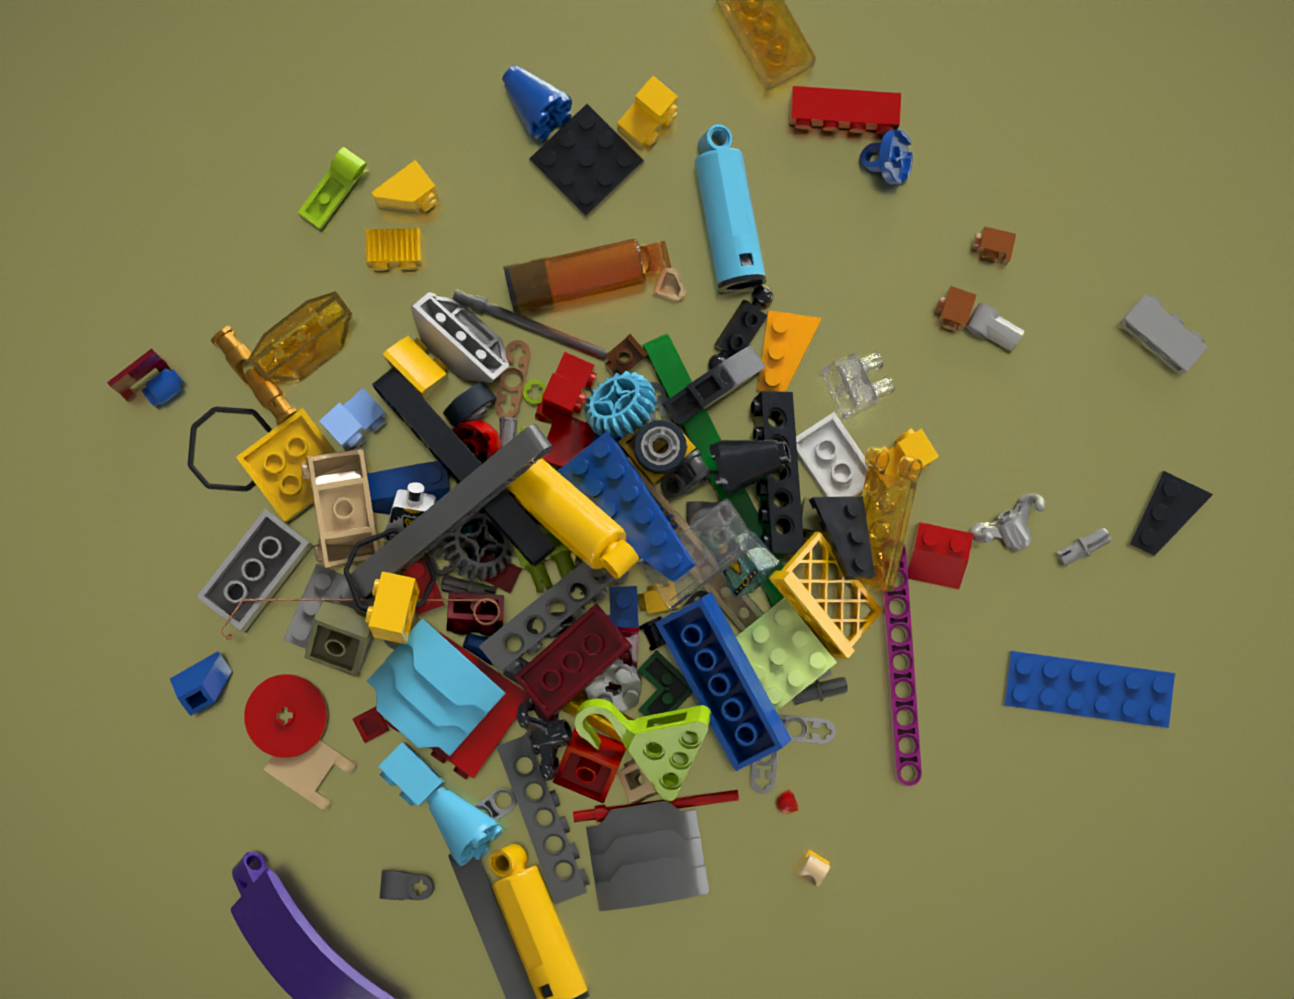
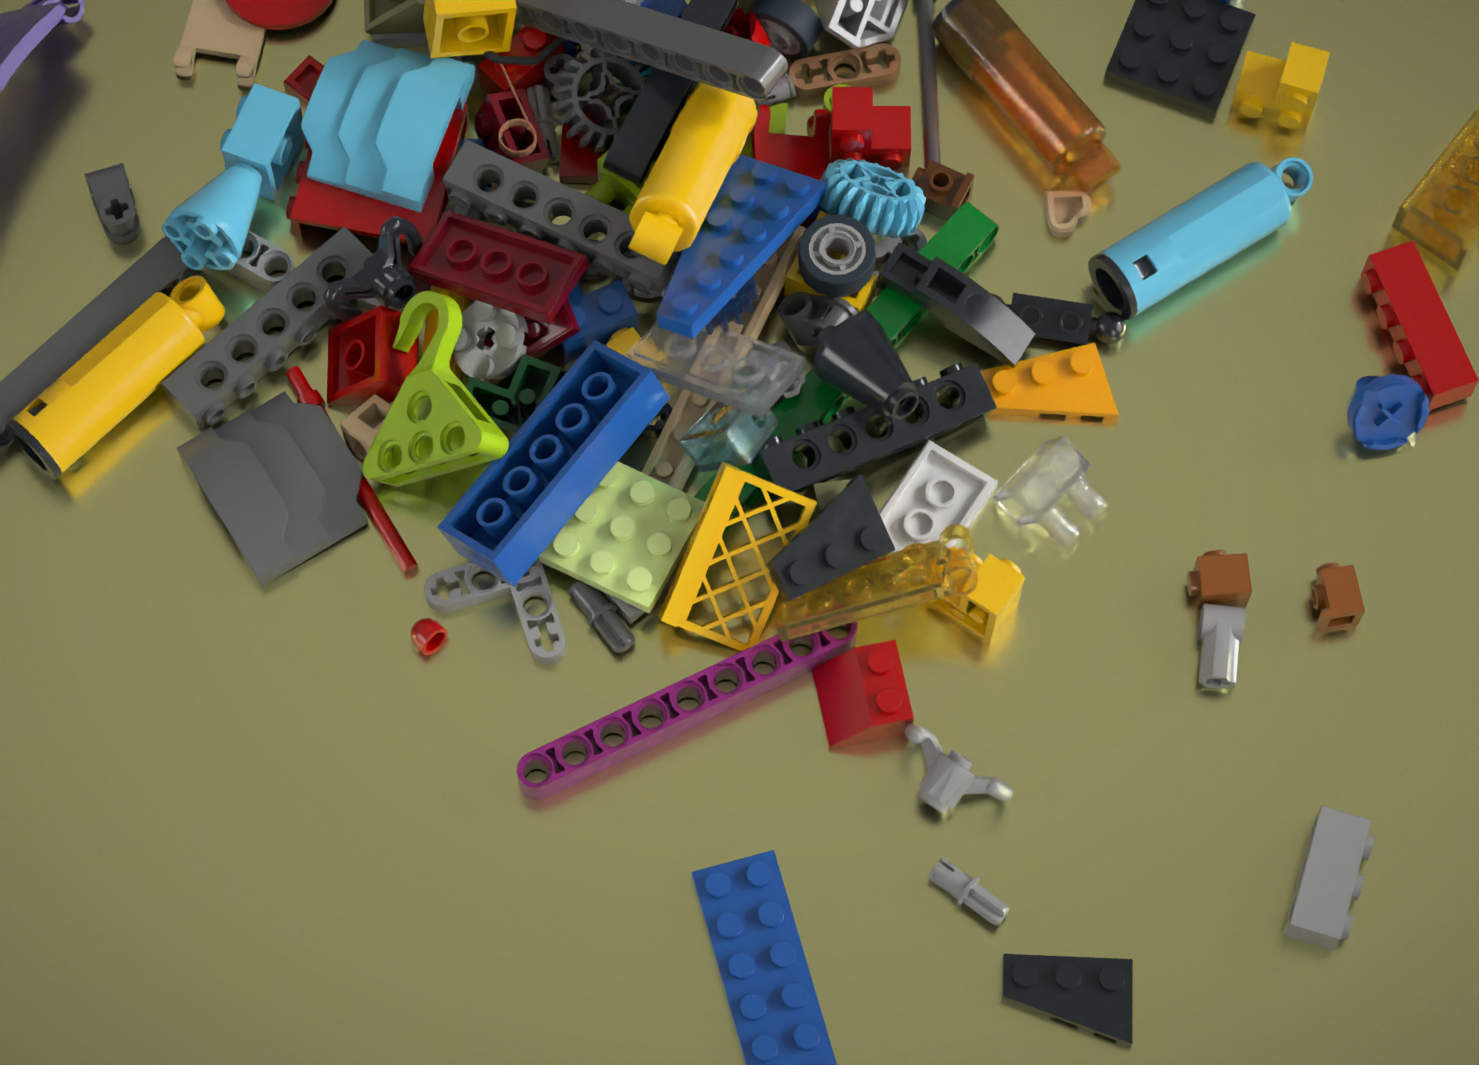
camera: 75 degrees right, 15 degrees down
tan leg [794,849,830,887] -> none

